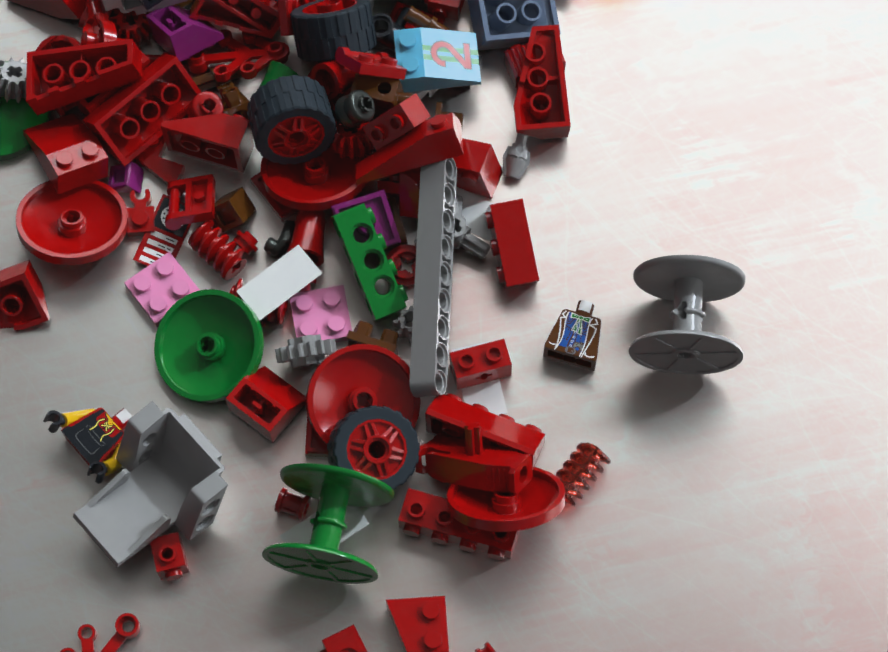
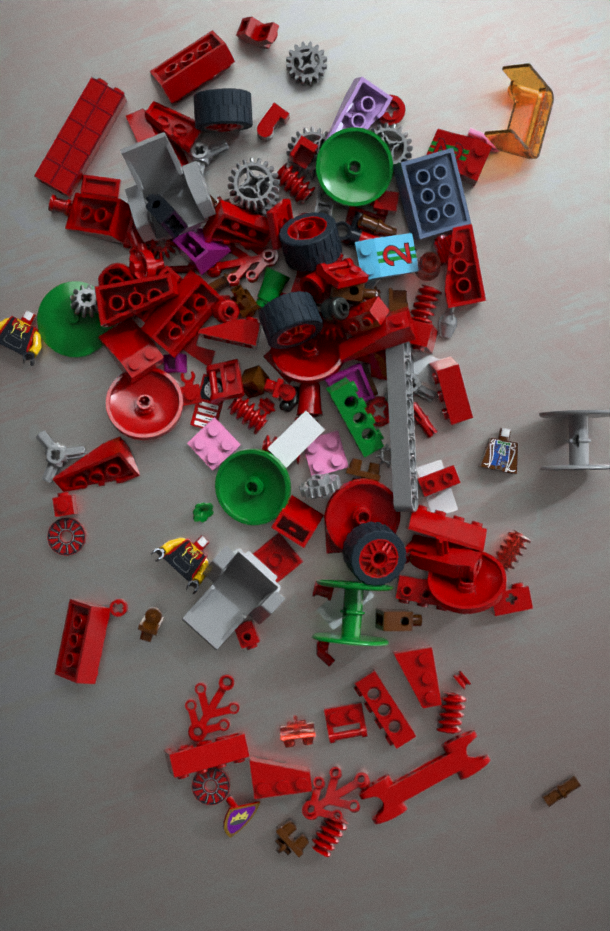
camera: 10 degrees left, 20 degrees up
none -> reddish brown hips [138,607,165,642]
none -> green plant [192,502,214,522]
none -> red plate [253,532,303,583]
none -> red hips [264,378,296,401]
none -> red arm [316,640,335,667]
none -> reddish brown torso [375,608,422,631]
none -> red piece [410,285,442,324]
none -> red axle [413,402,438,439]
none -> clear red plant [415,252,441,281]
none -> red brick [491,582,533,616]

